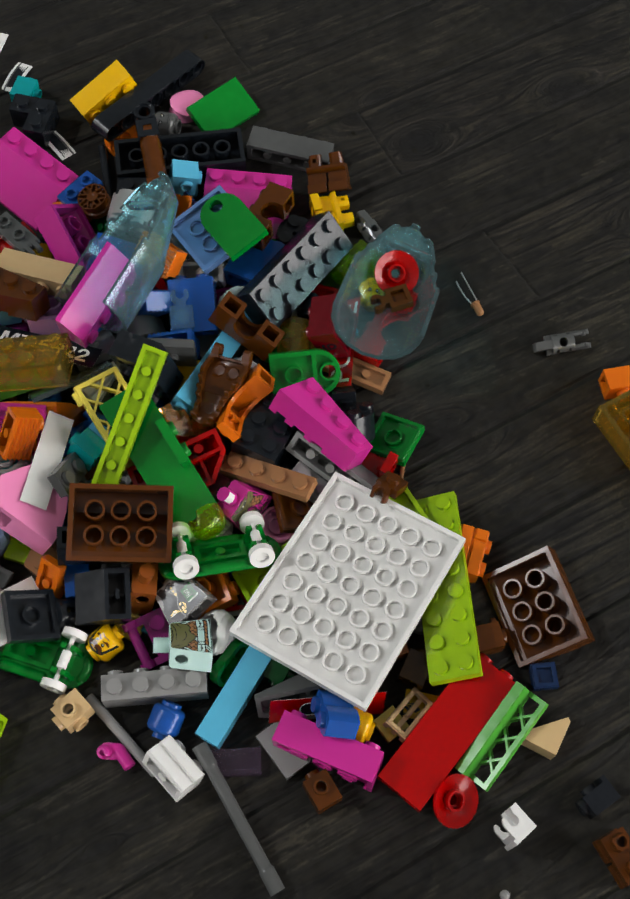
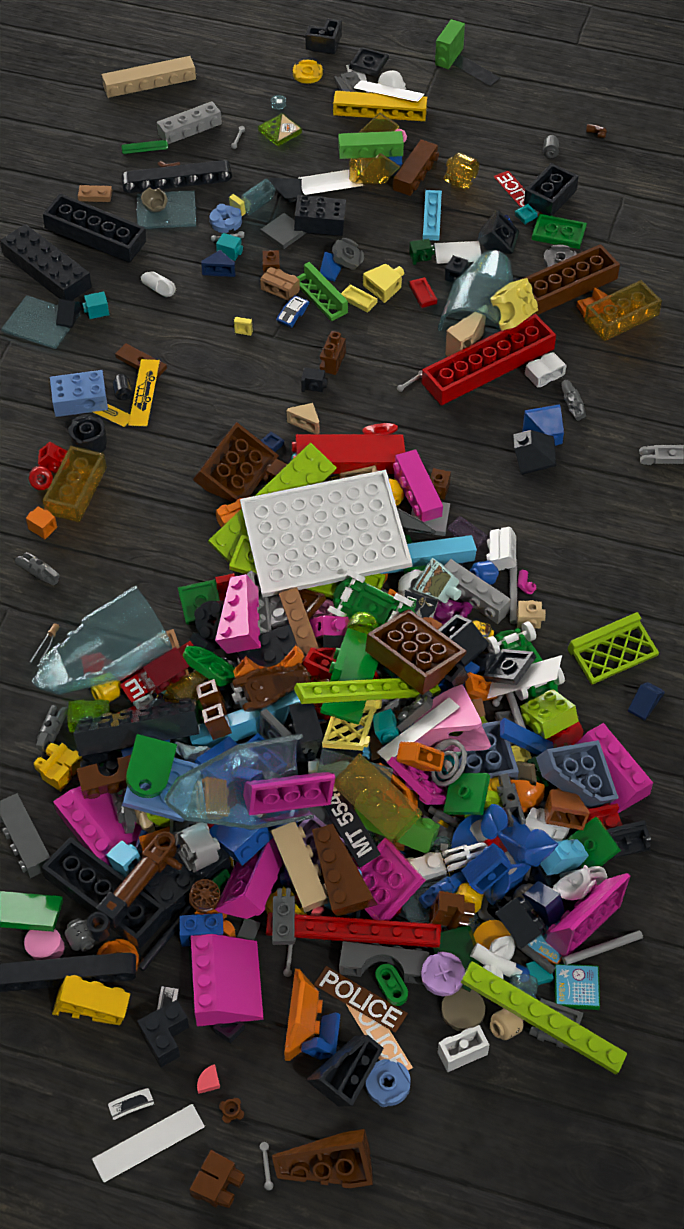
camera: 130 degrees left, 10 degrees down
teal brick [9,75,42,102] -> none
dark grey piece [192,741,285,897] -> none
reddish brown hips [306,151,351,195] -> none
blue brick [311,690,360,740] -> none
reddish brown plate [370,283,413,314] -> none
reddish brown plate [370,471,409,504] -> none
red dish [374,250,419,292] -> none
bright green fence [455,681,549,792] -> none
white hinge [493,802,537,851] -> none

